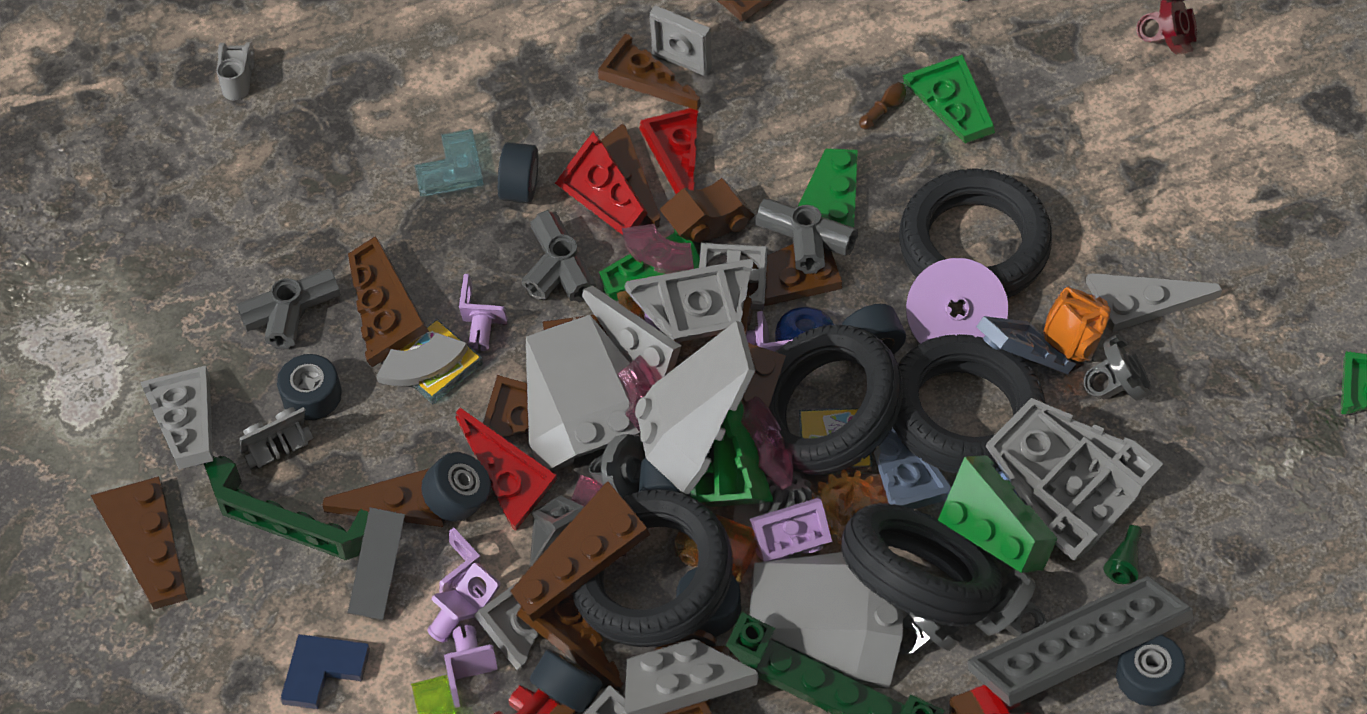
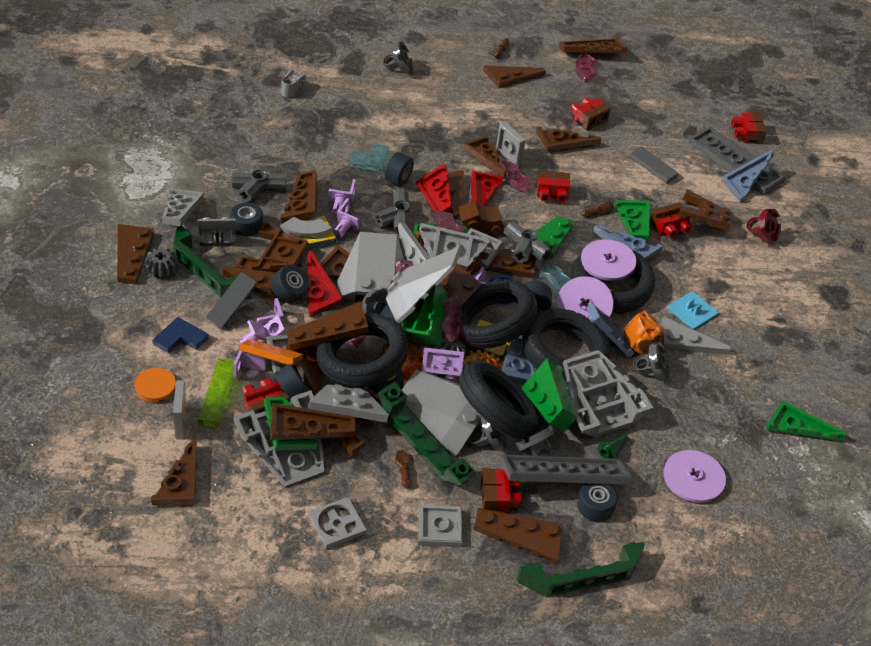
camera: 15 degrees right, 10 degrees down
none -> dark grey gear [145,247,178,278]
none -> reddish brown wing [235,221,309,271]
none -> orange tile [239,339,303,365]
none -> lavender bracket [329,179,356,215]
none -> clear pink tile [502,160,531,193]
none -> red hips [536,171,570,203]
none -> clear light blue tile [539,262,571,294]
none -> lavender piece [581,240,636,281]
none -> sand blue wing [593,225,663,260]
none -> red hips [649,202,692,238]
none -> lavender piece [663,450,726,503]
none -> medium azure piece [667,291,719,330]
none -> reddish brown wing [678,189,733,231]

